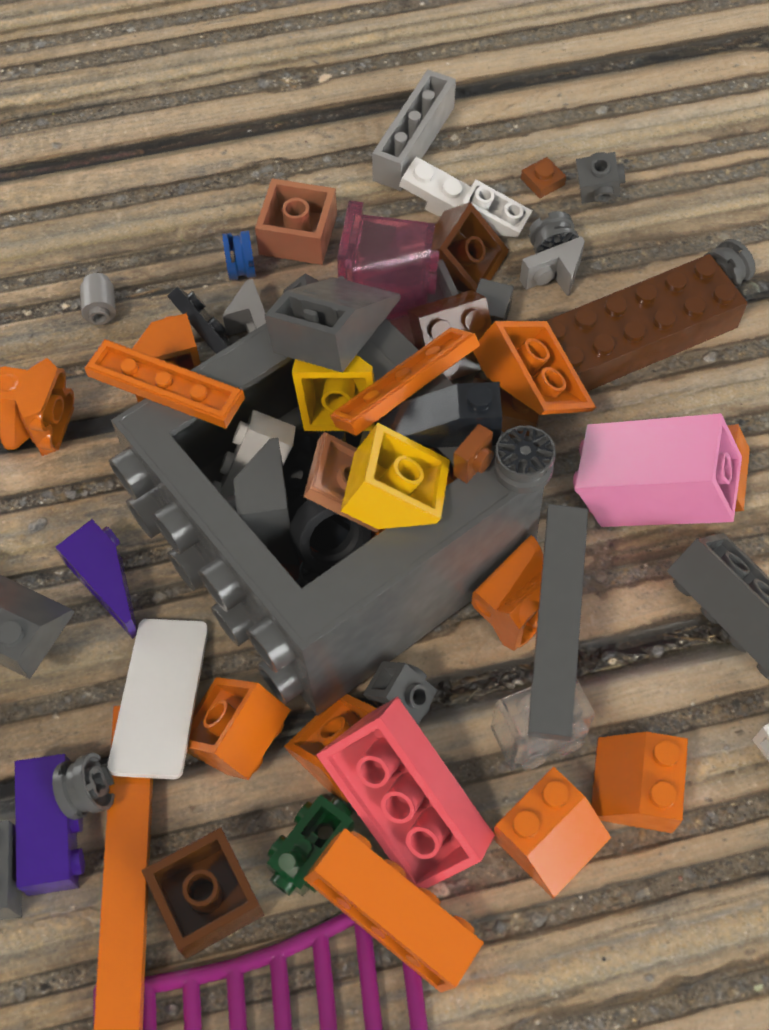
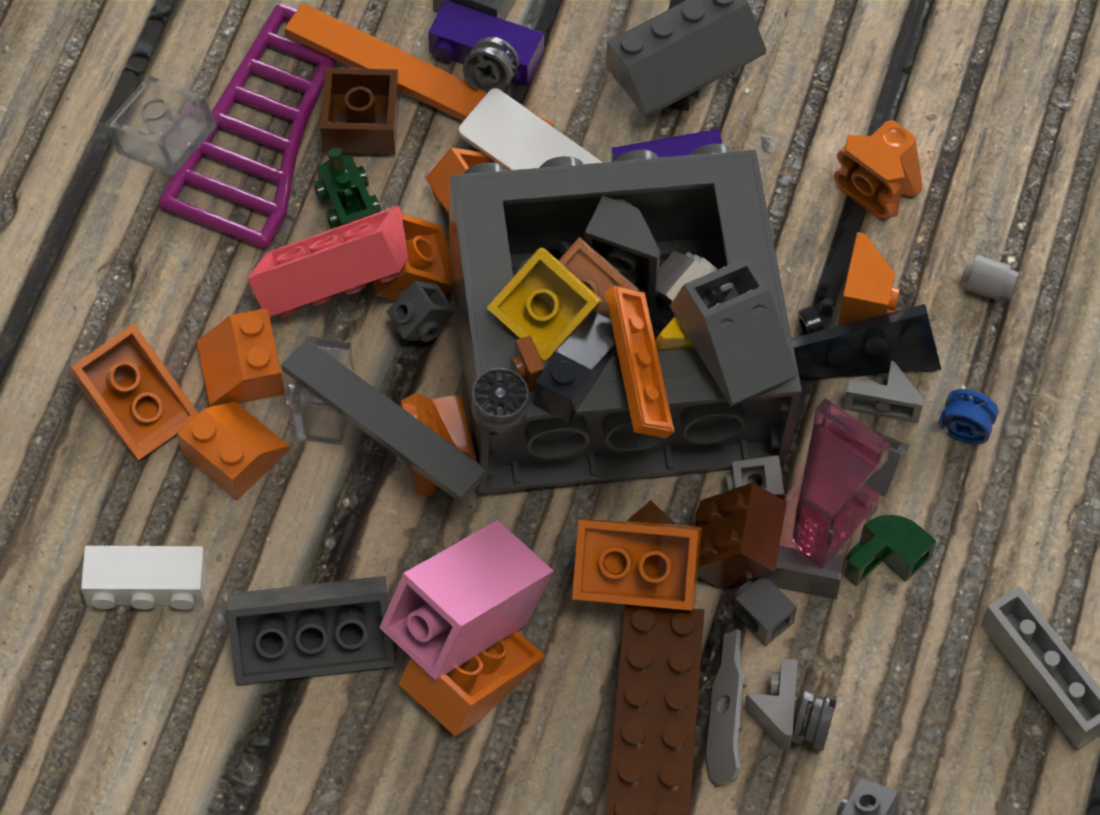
camera: 120 degrees right, 0 degrees up
orange tile [84,339,245,429] -> none
nougat brick [255,178,337,265] -> none
orange brick [303,828,484,993] -> none
white slope [399,157,532,237] -> none
reddish brown slope [416,202,509,292] -> none
dark orange plate [521,157,566,199] -> none
none -> orange slope [68,323,199,461]
none -> light grey piece [706,629,747,785]

